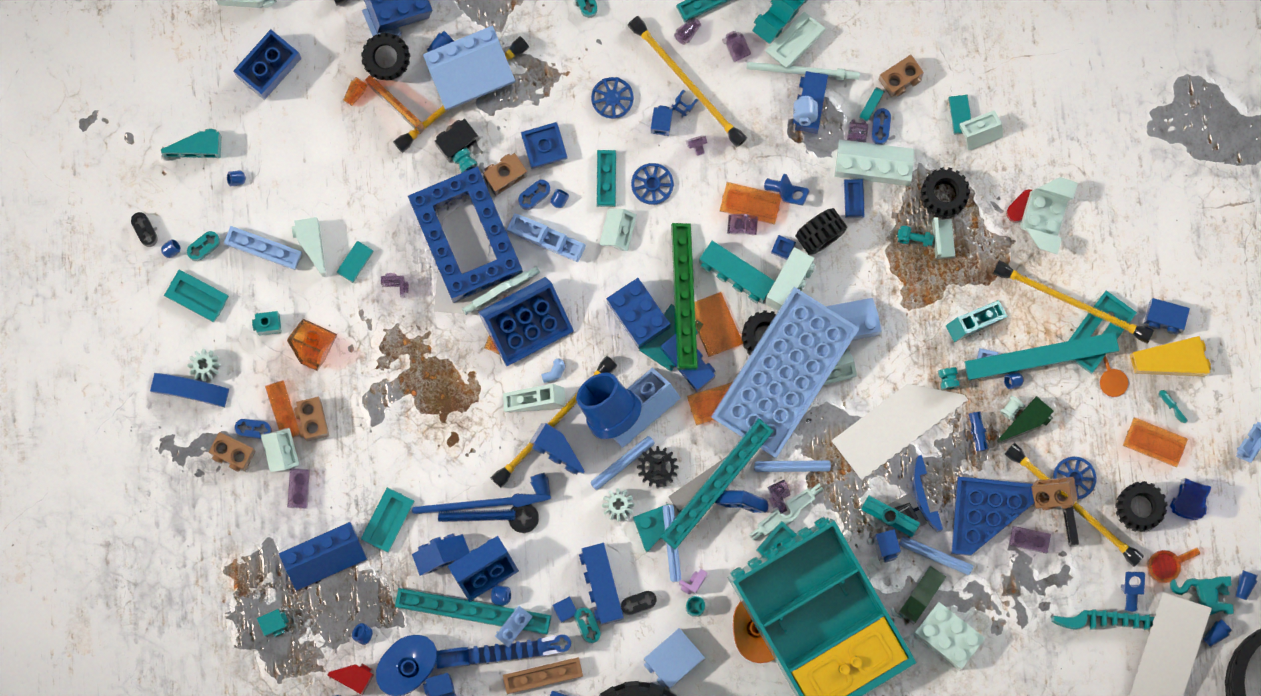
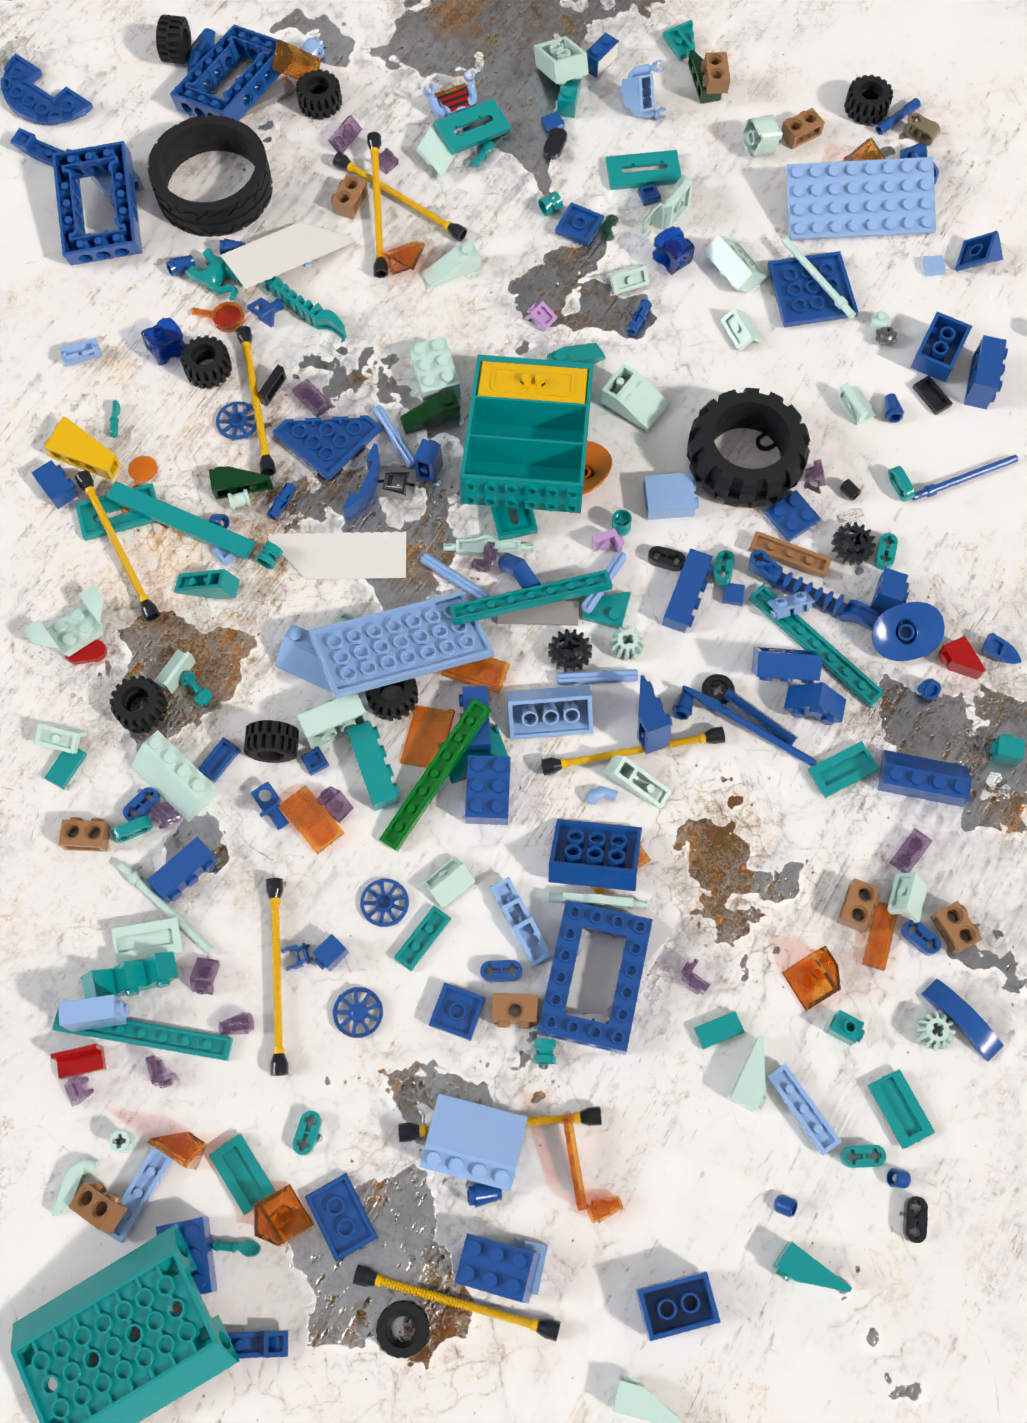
camera: 145 degrees left, 10 degrees down
black tyre [361,33,411,81] -> none
black brick [435,118,479,163] -> none
blue piece [491,585,511,606] -> none
blue piece [551,189,569,208] -> none
blue piece [576,373,642,439] -> none
clear purple tile [685,135,708,156] -> none
light blue head [793,96,818,126] -> none
teal piece [861,495,920,538] -> none
medium nougat brick [1031,477,1078,510] -> none
clear orange piece [1122,417,1188,468] -> none

